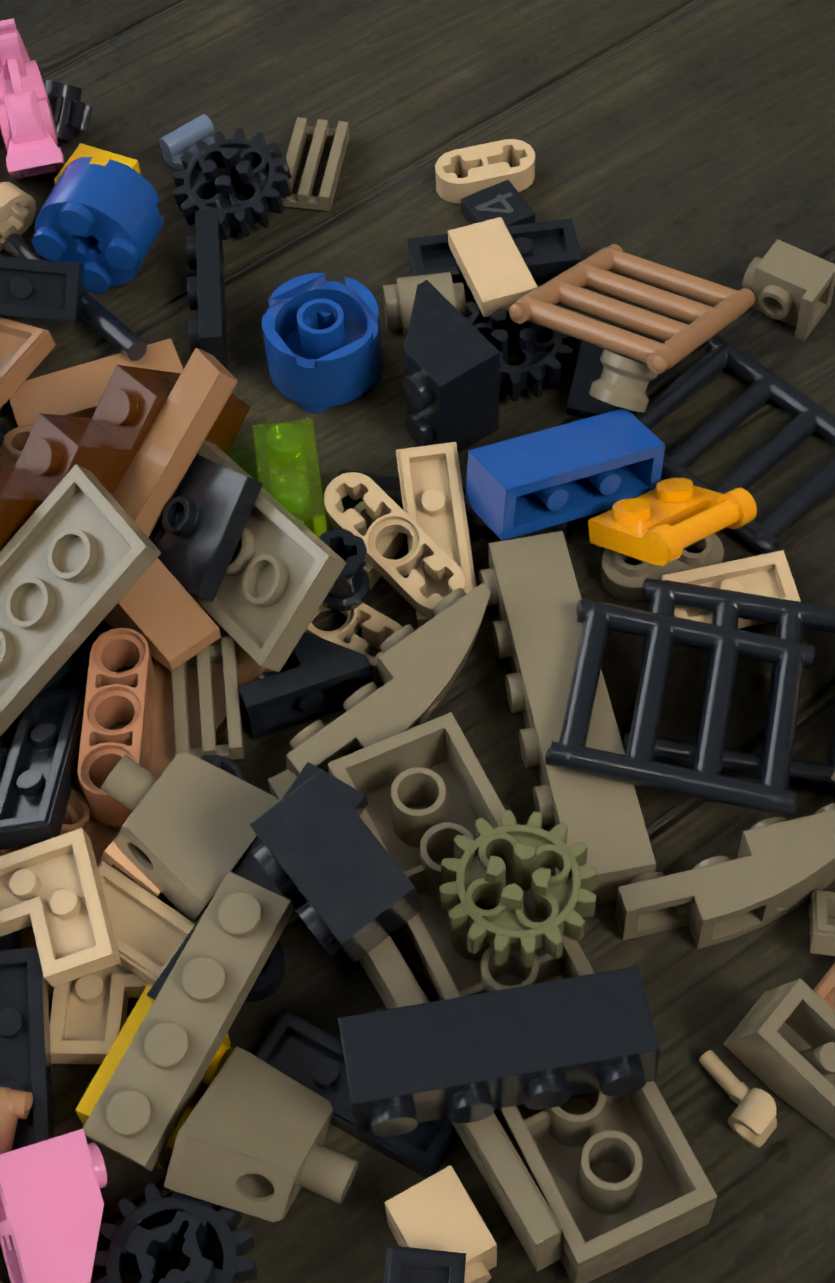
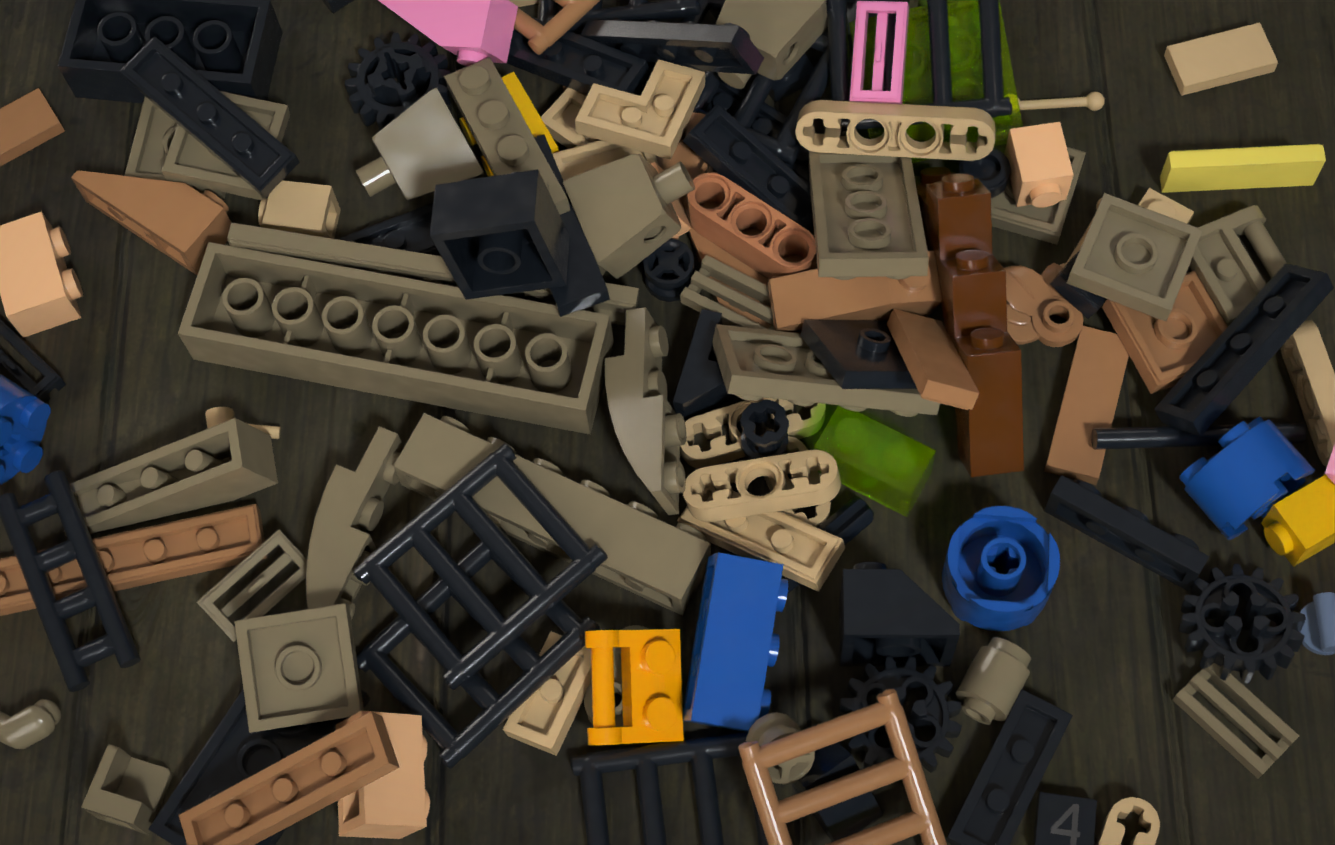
camera: 130 degrees right, 10 degrees up
black brick [338,966,660,1137] -> none
olive gear [439,810,597,968] -> none
tan tile [448,217,538,317] -> none

